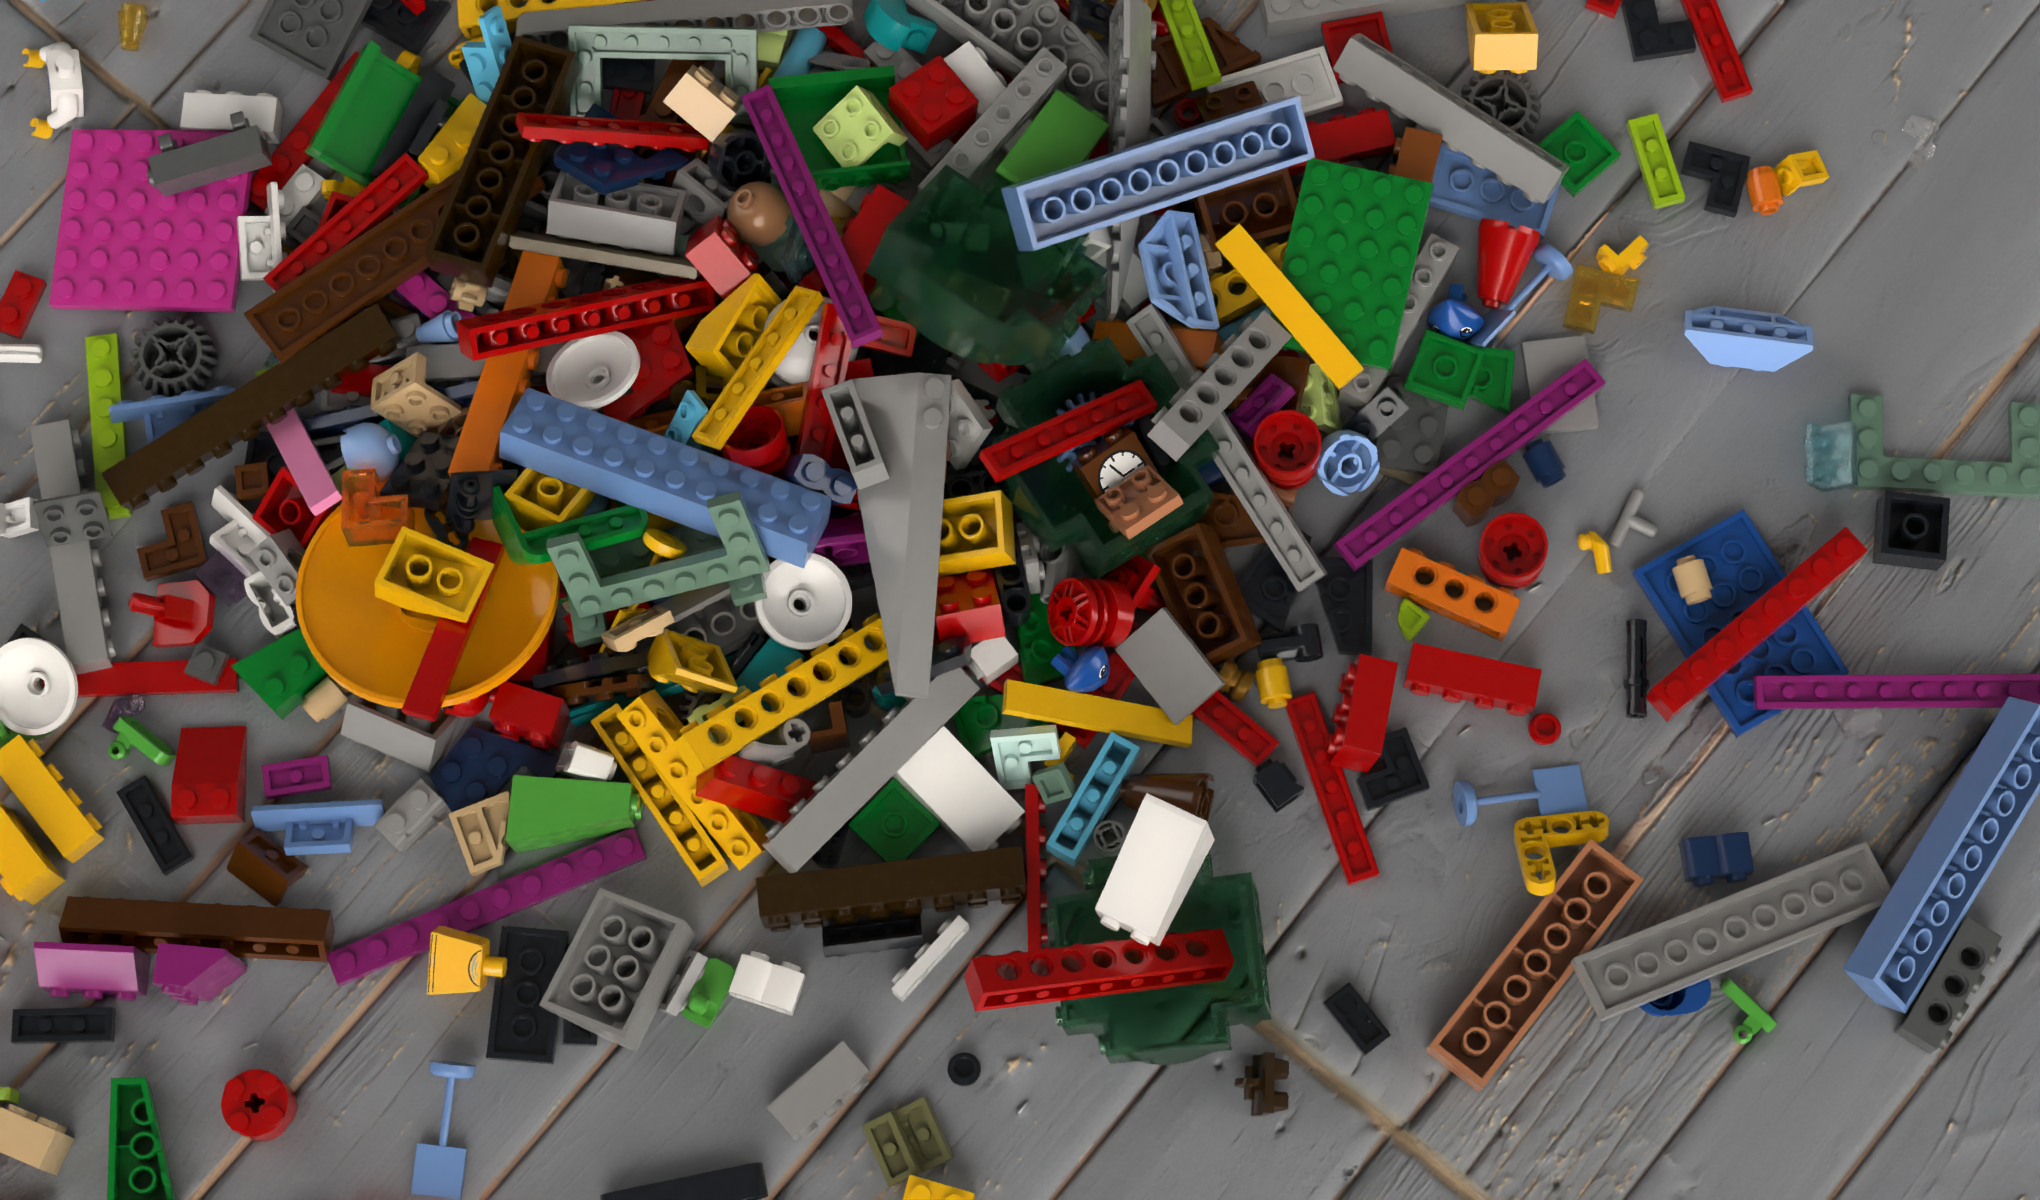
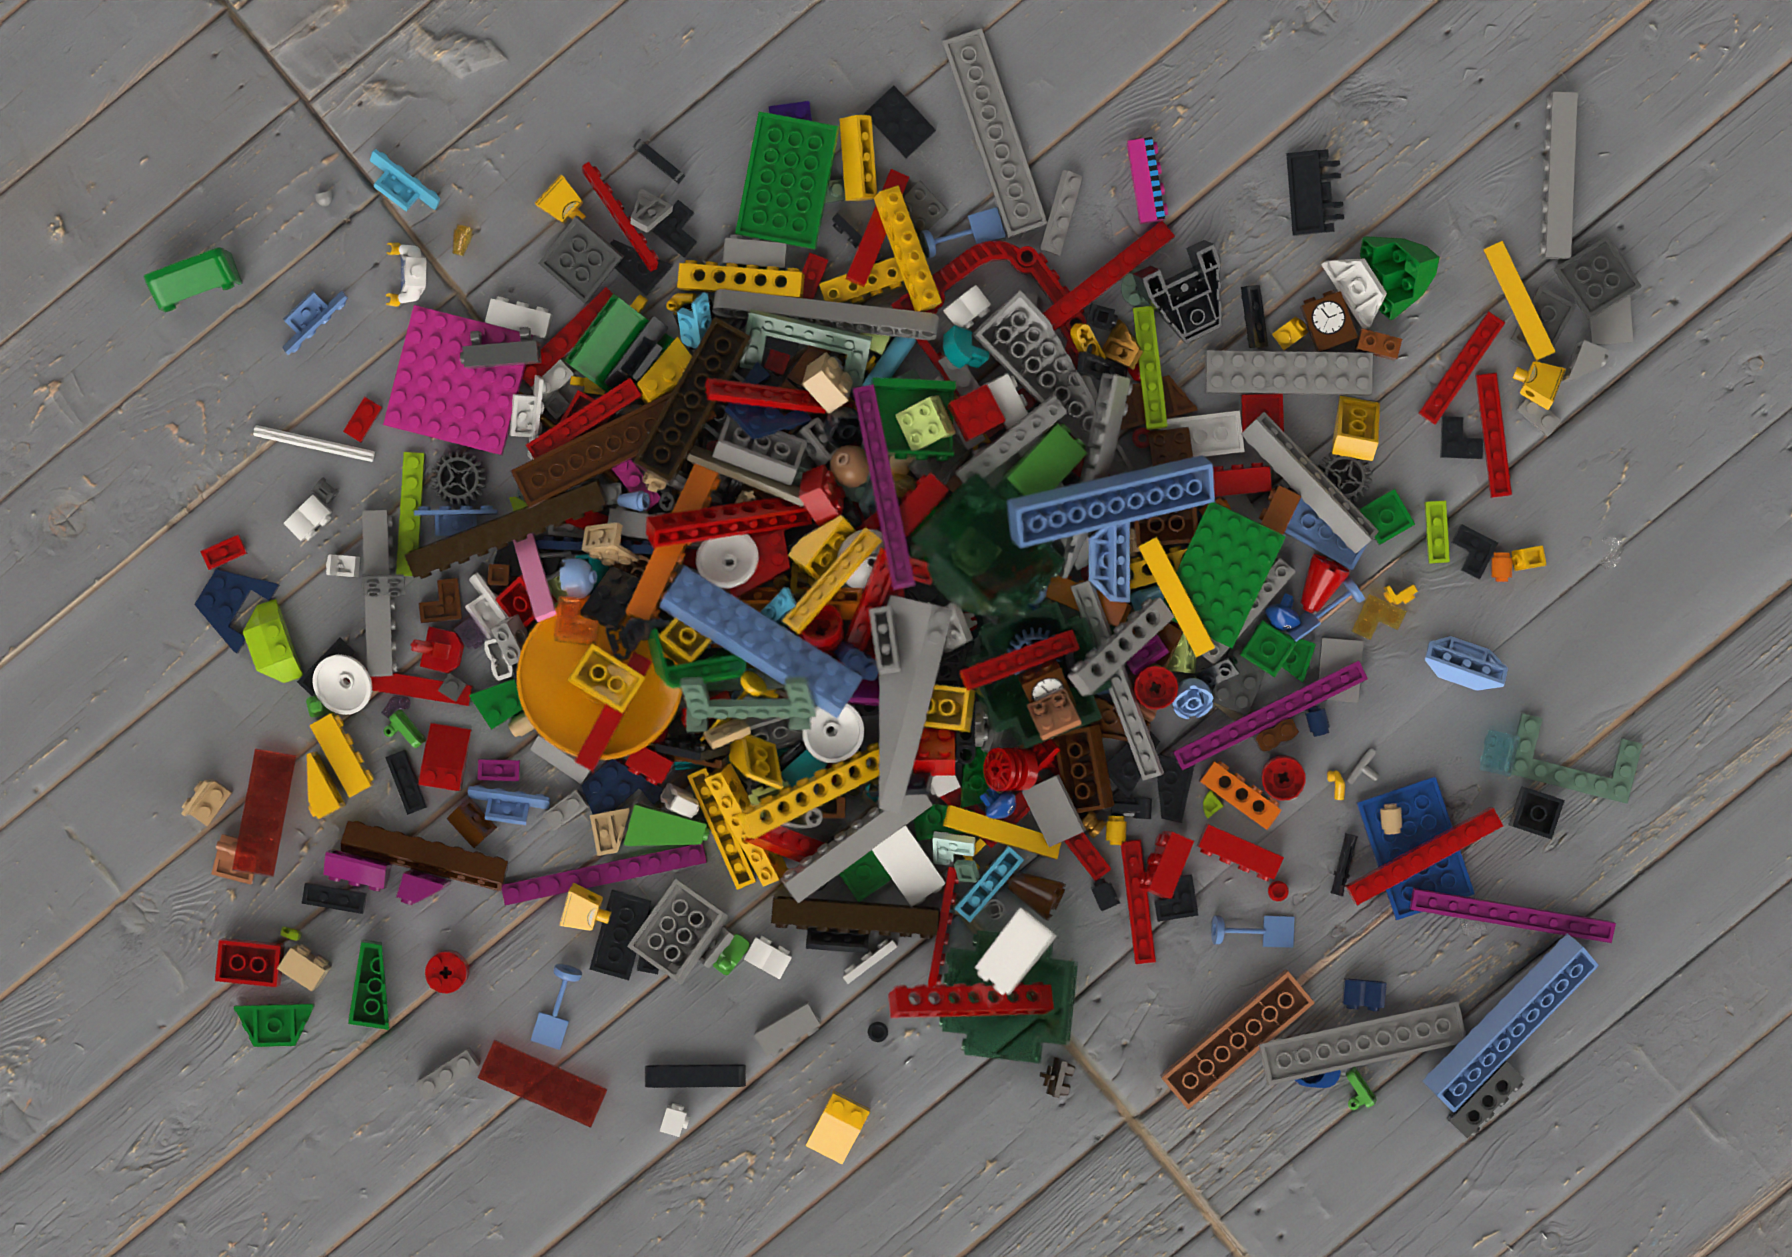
camera: 10 degrees right, 15 degrees up
light grey piece [808,51,870,74] -> none
olive slope [862,1097,955,1187] -> none
black plate [1323,982,1391,1056] -> none
yellow beam [1514,811,1609,896] -> none

